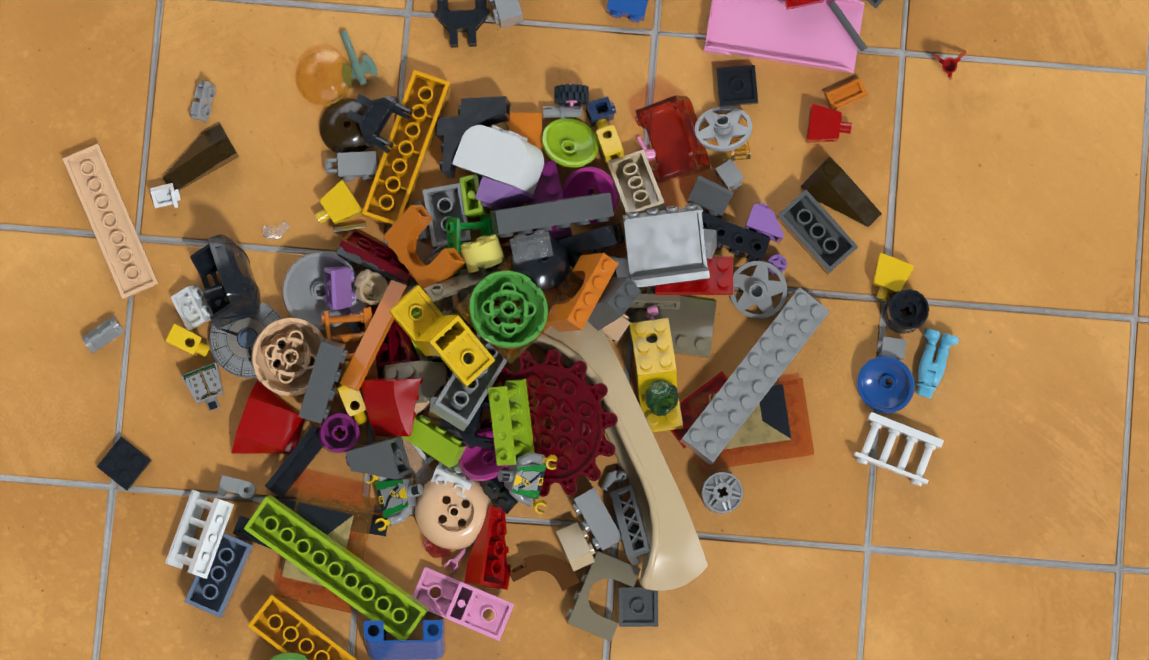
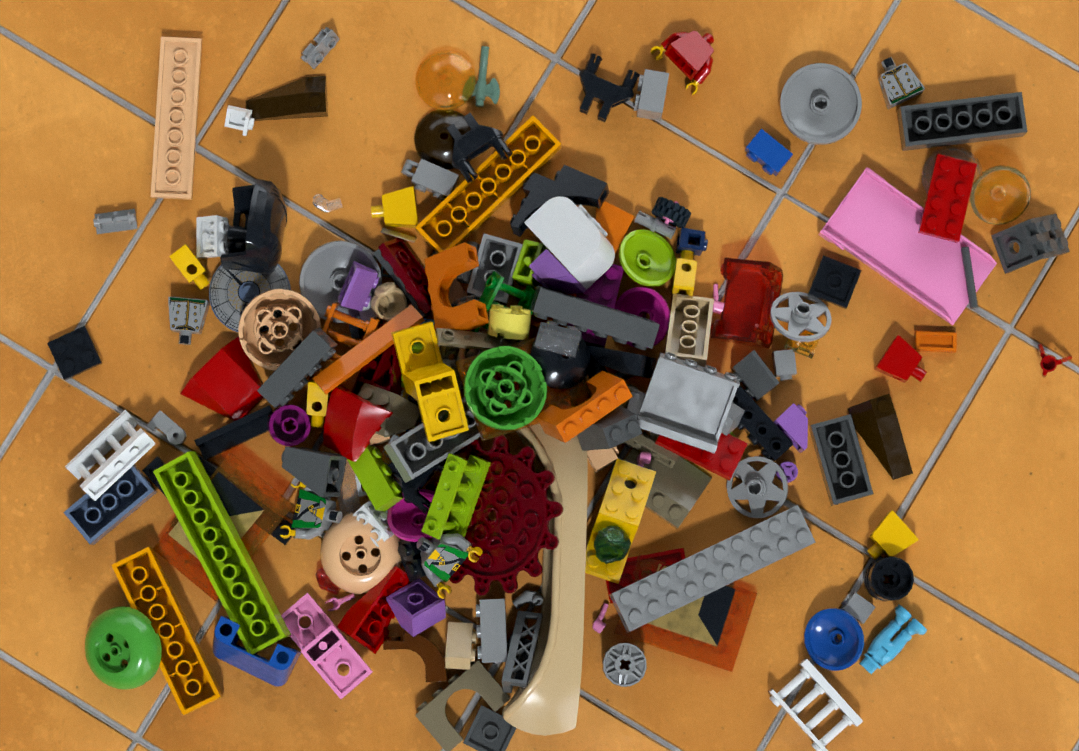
camera: 30 degrees right, 0 degrees up
none -> medium lavender slope [386,579,446,637]
none -> bright pink hand [592,603,609,633]

